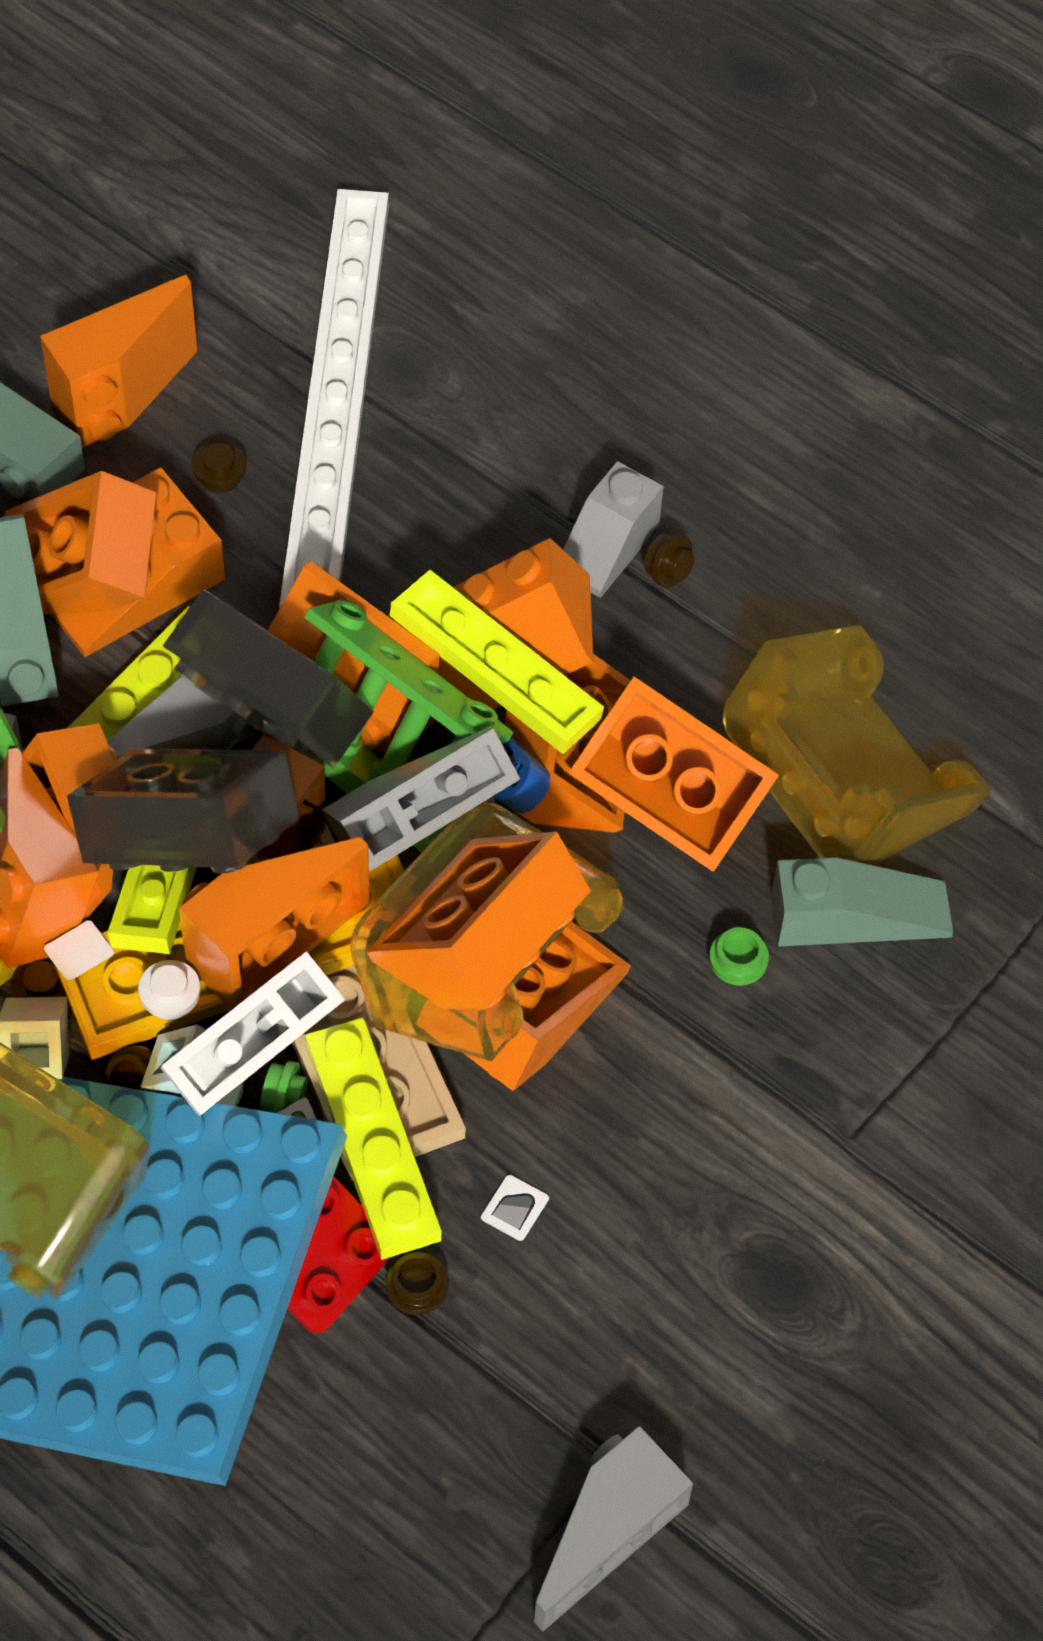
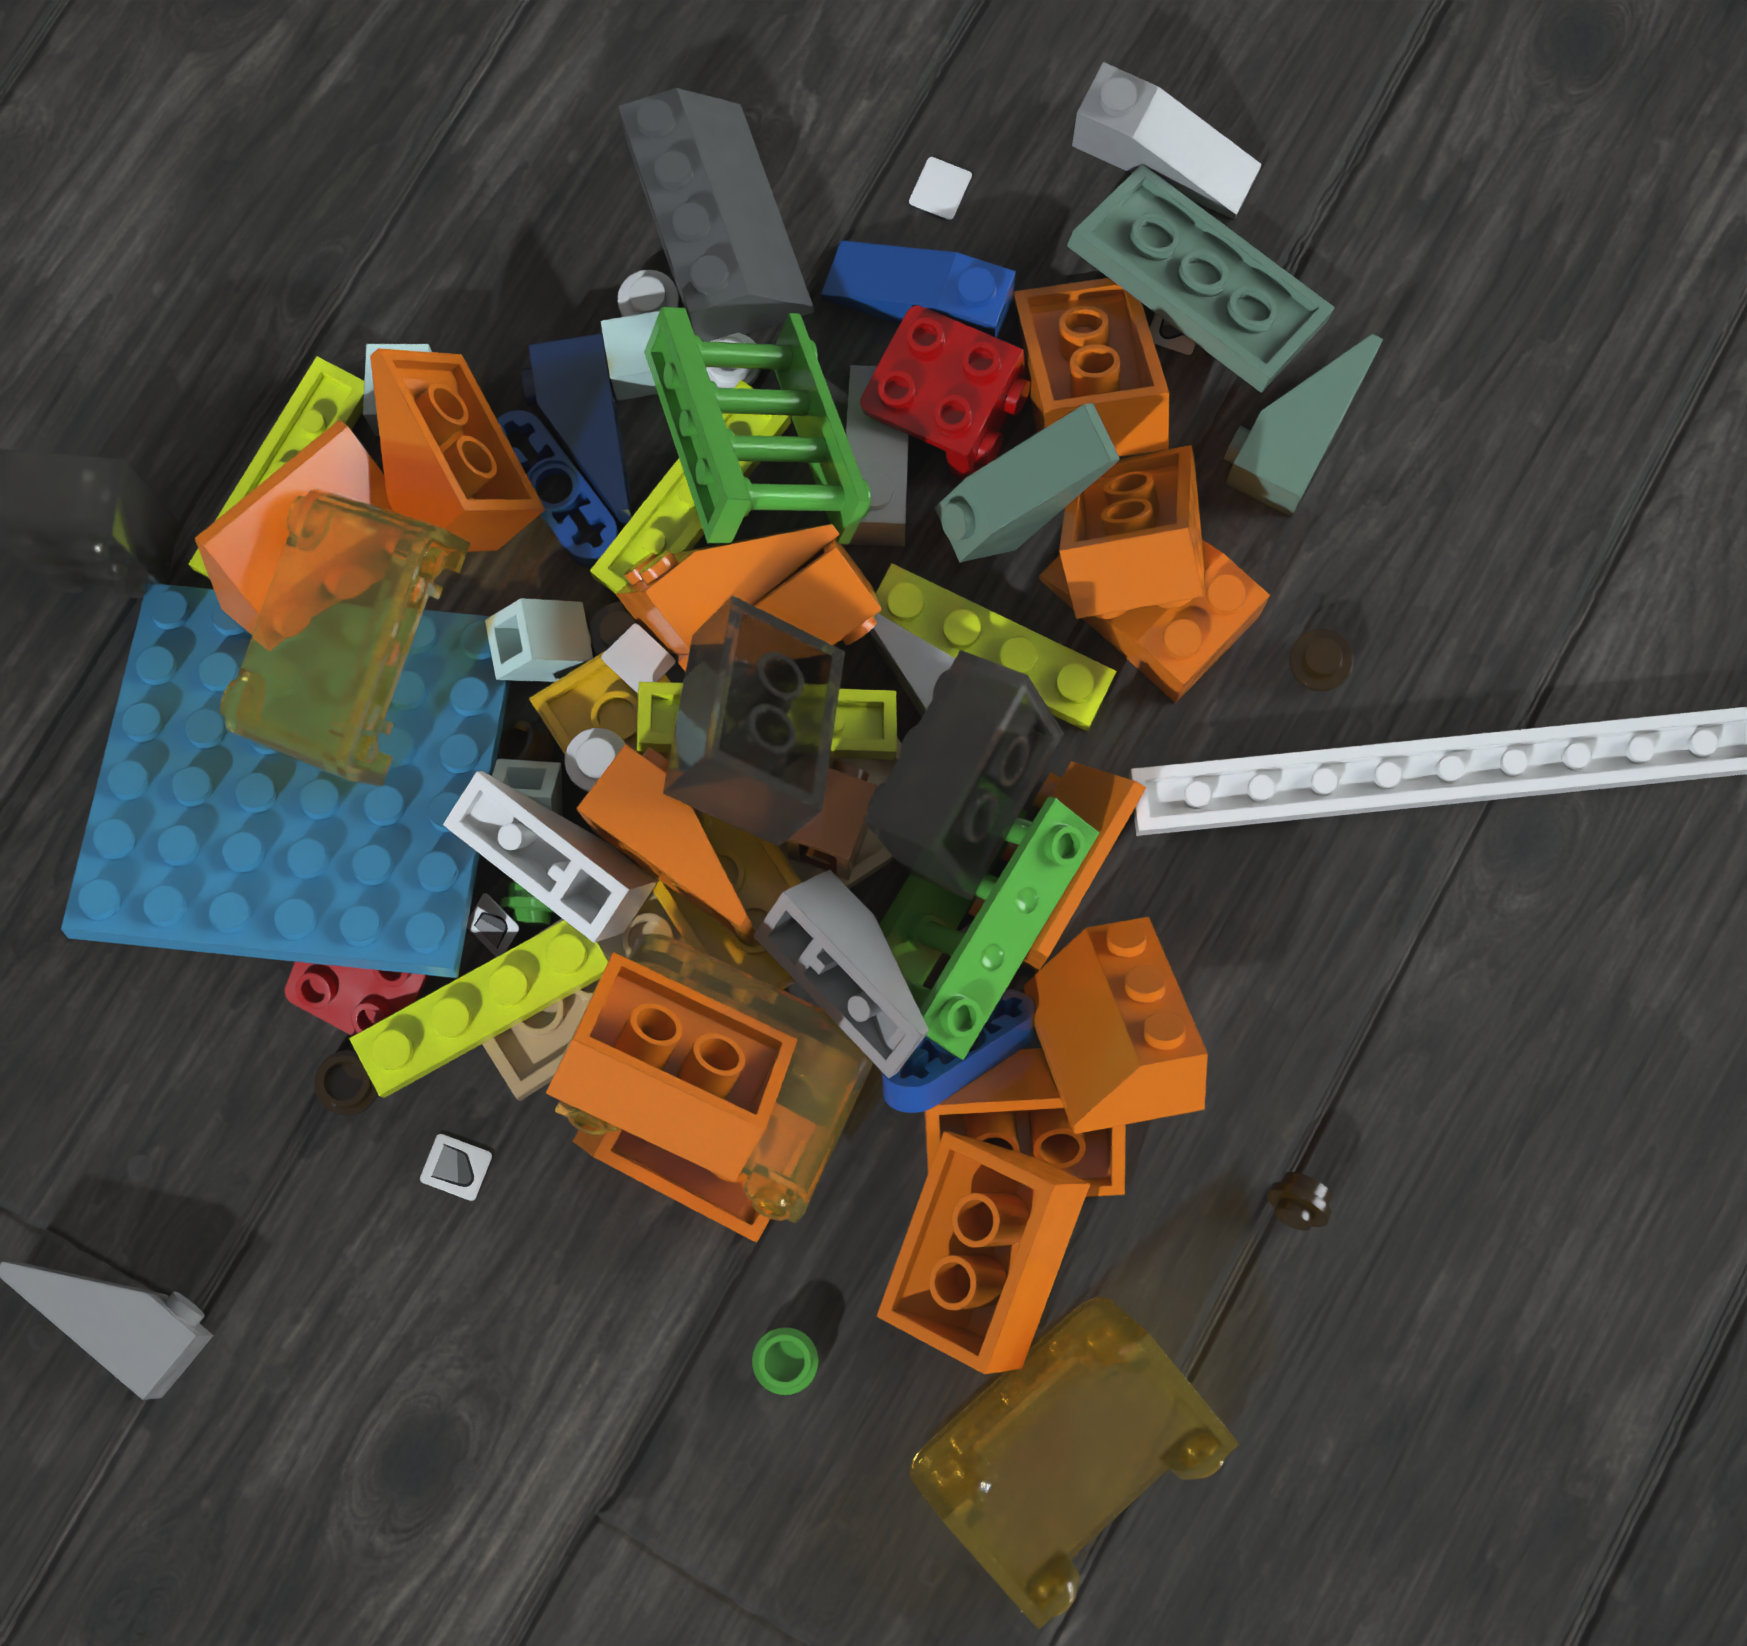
camera: 85 degrees right, 20 degrees up
orange slope [40,274,197,448] -> none
neon yellow plate [389,570,604,754] -> none
light grey slope [563,461,664,598] -> none
sand green slope [771,858,953,947] -> none

